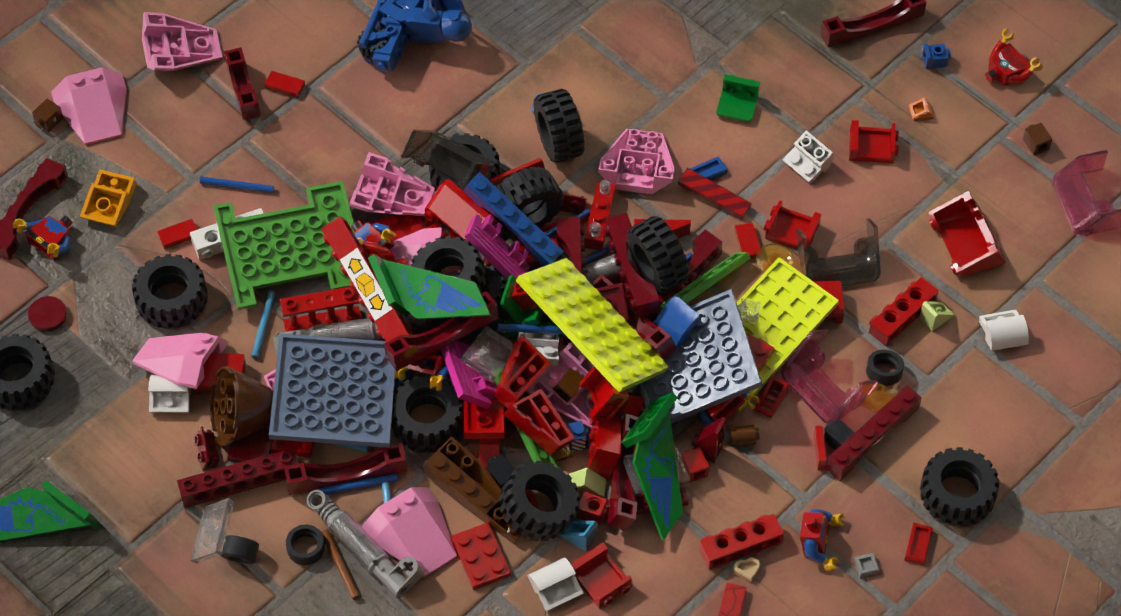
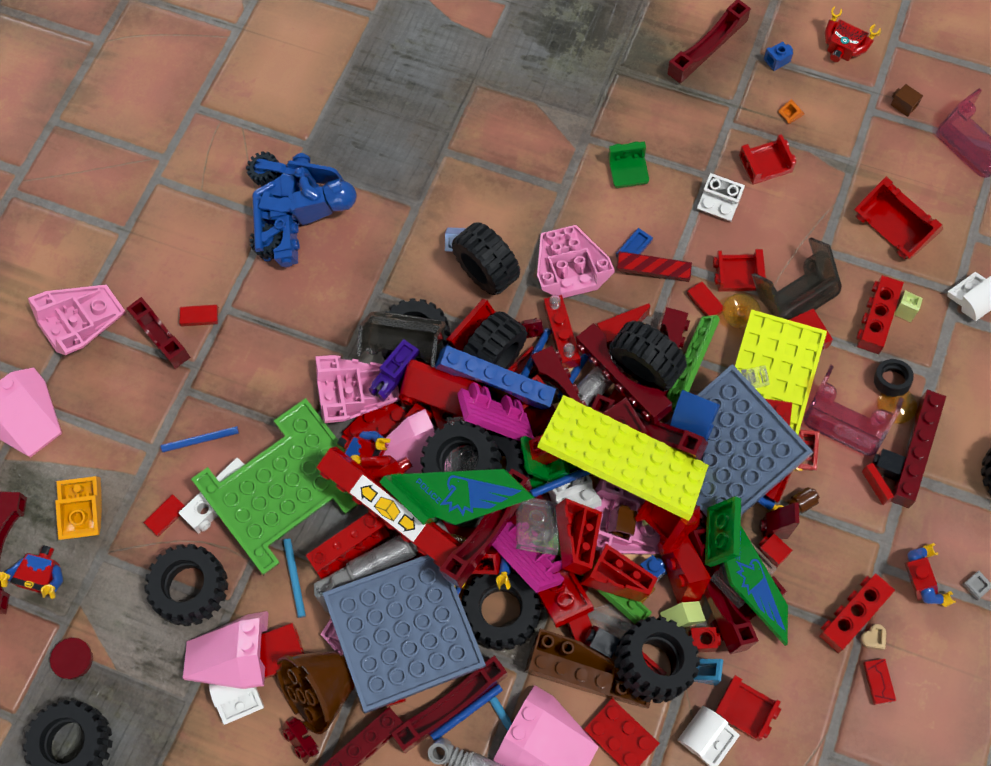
camera: 20 degrees left, 10 degrees up
dark red tile [227,428,273,462] -> none
none -> dark purple plate [369,339,419,402]

